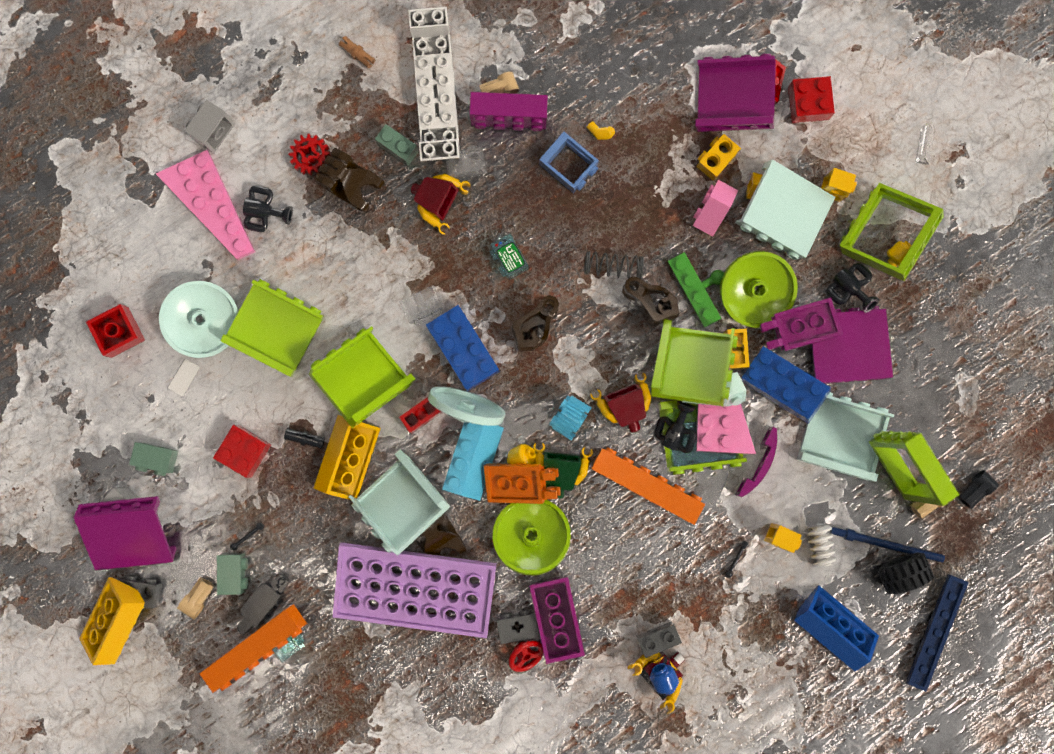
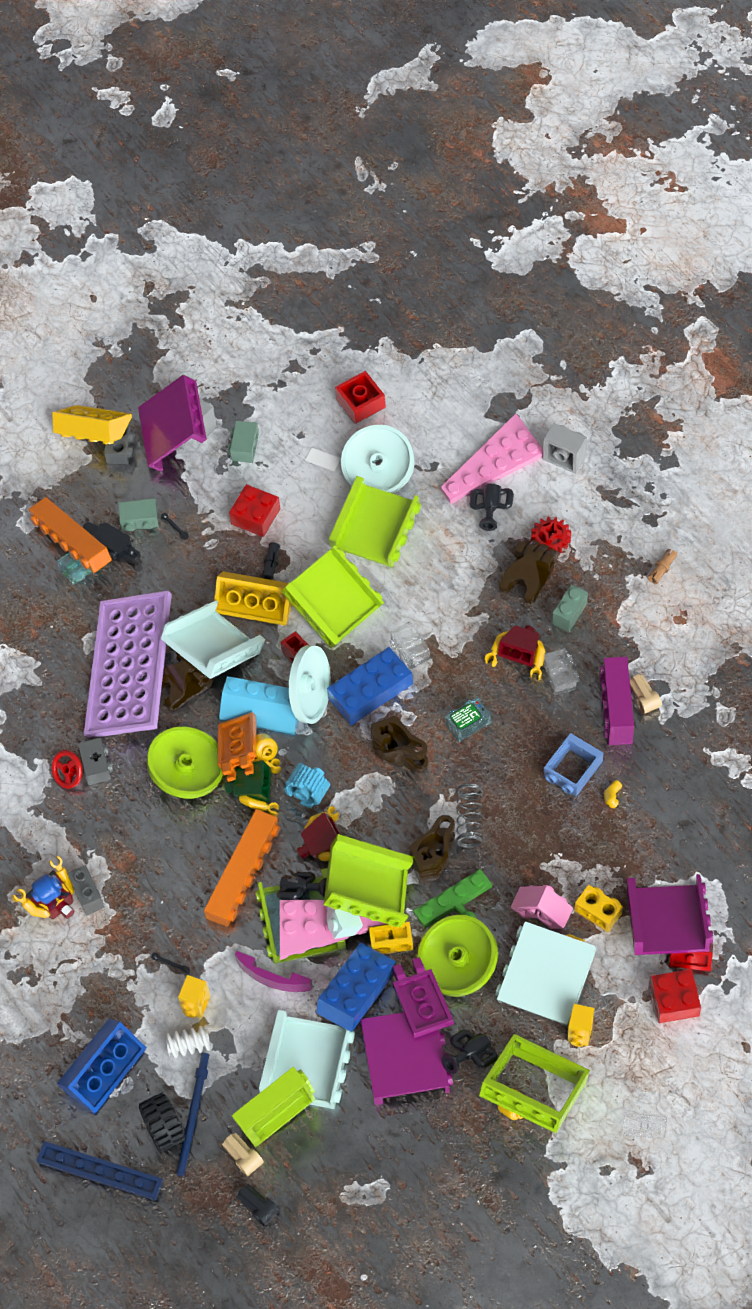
camera: 90 degrees right, 25 degrees down
tan piece [177,577,215,620] -> none
white slope [408,7,460,161] -> none
magenta brick [529,575,585,664] -> none

